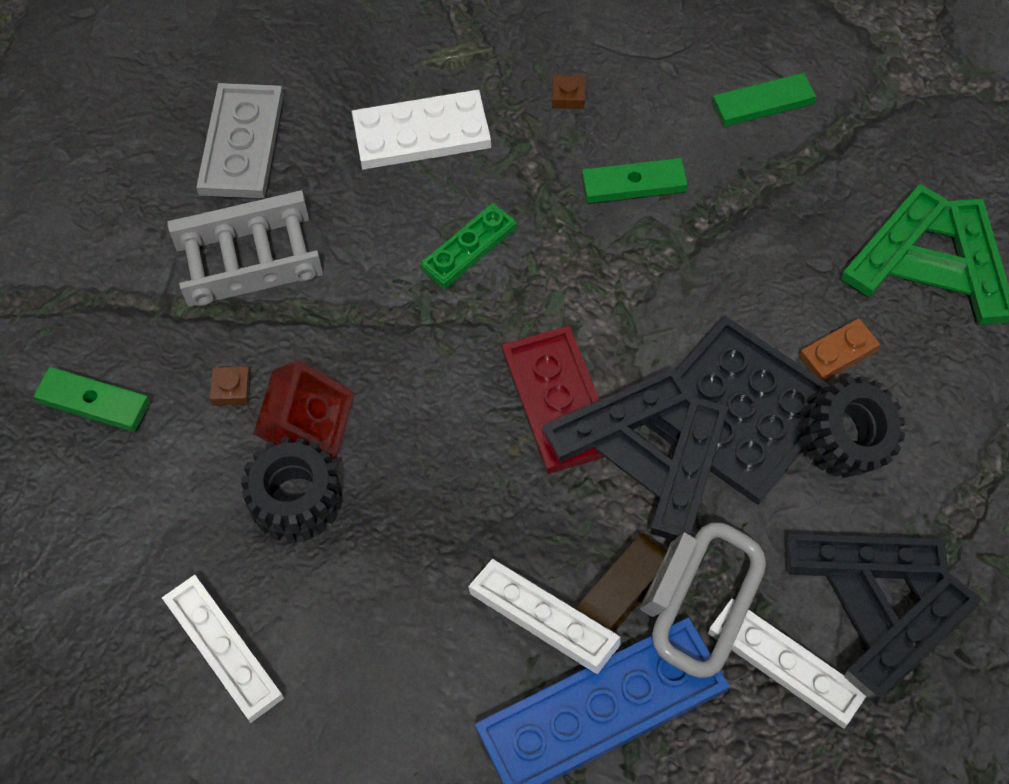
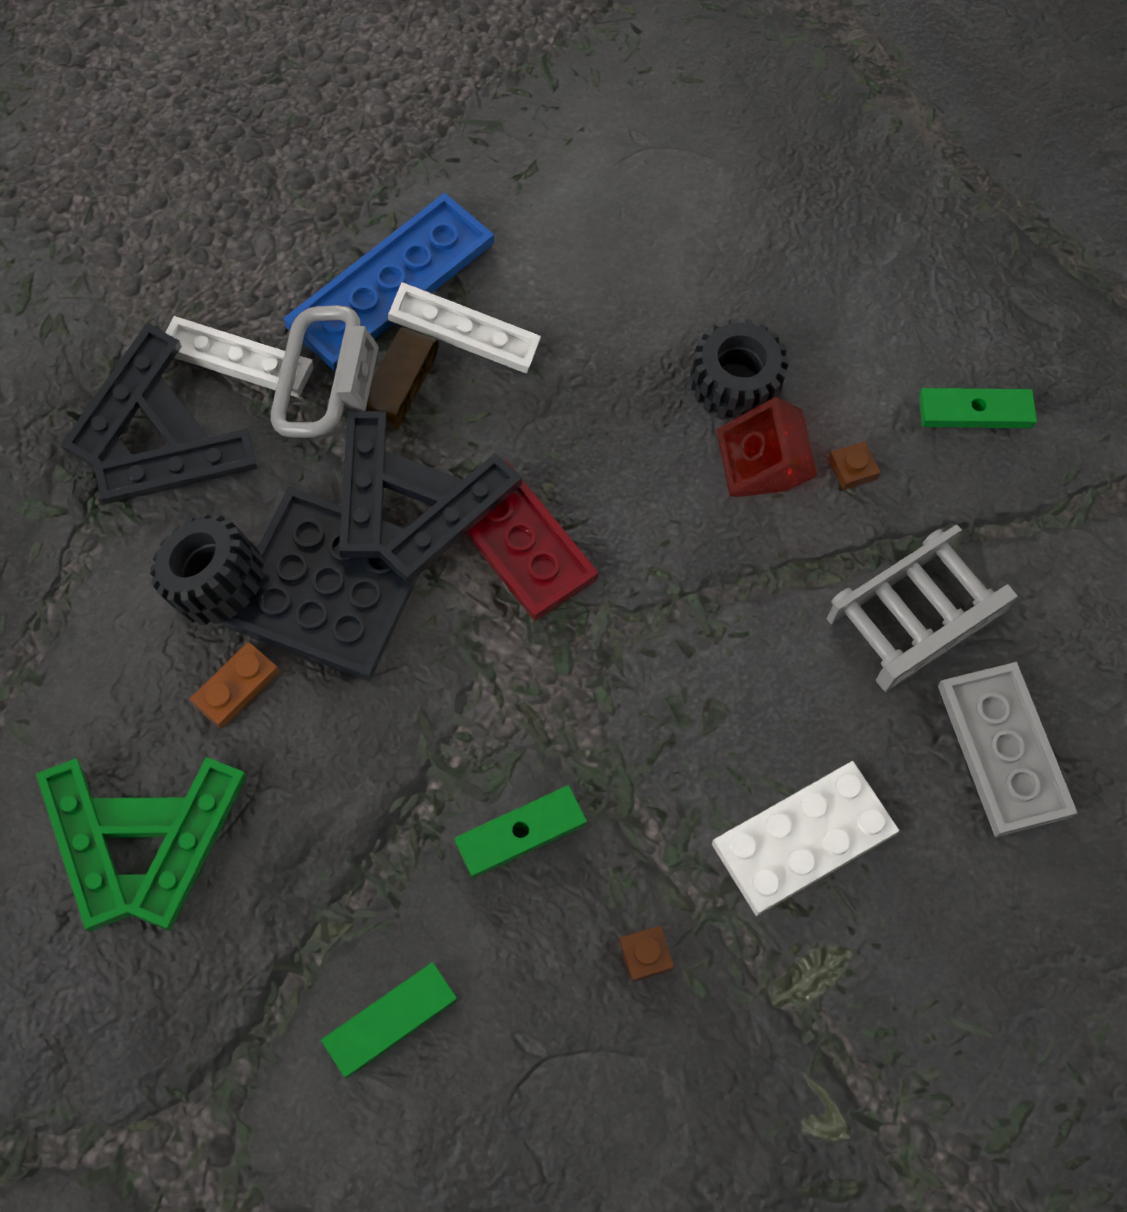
camera: 155 degrees right, 5 degrees up
white plate [162,575,284,723] -> none
green tile [420,203,517,290] -> none

